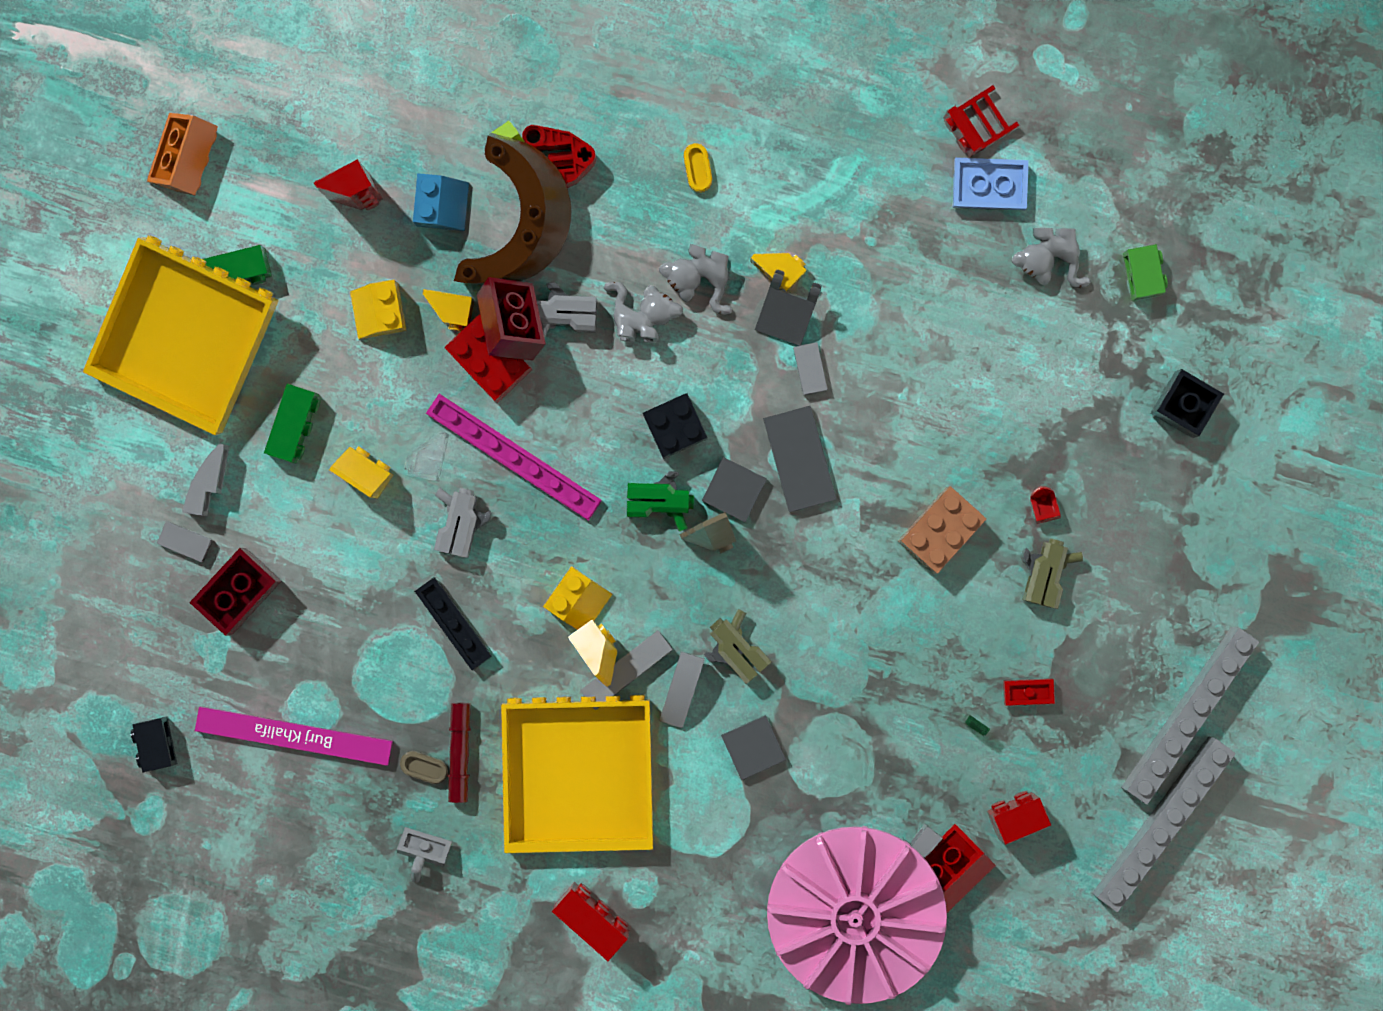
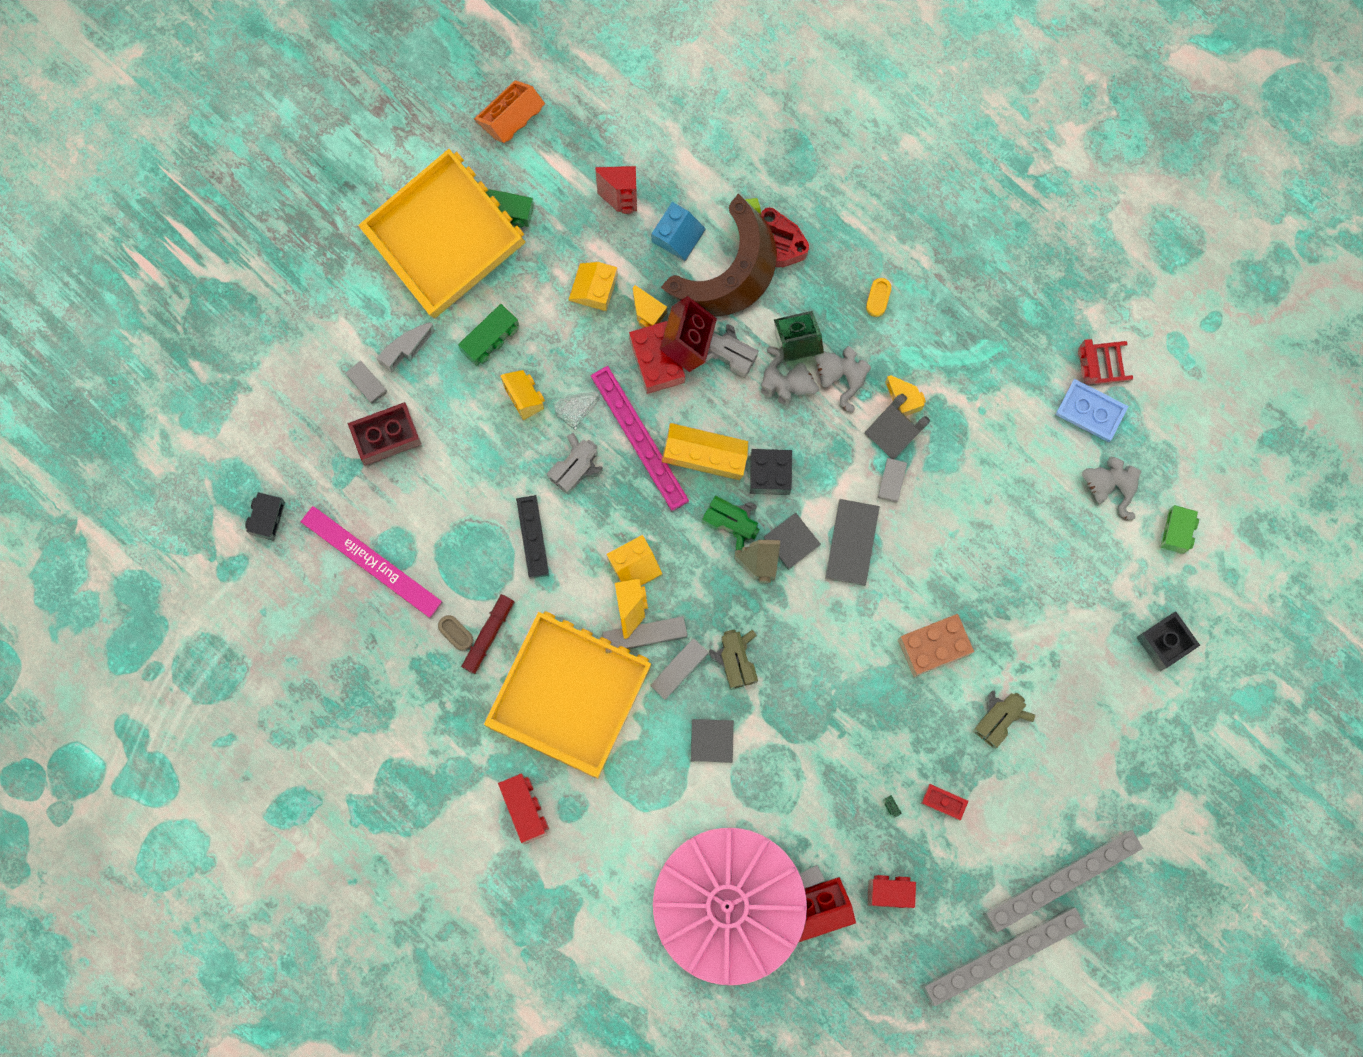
camera: 20 degrees right, 10 degrees down
light grey plate [397,827,452,882] -> none
red plate [1030,486,1061,524] -> none
none -> yellow slope [661,423,748,480]
none -> clear green brick [774,311,824,362]

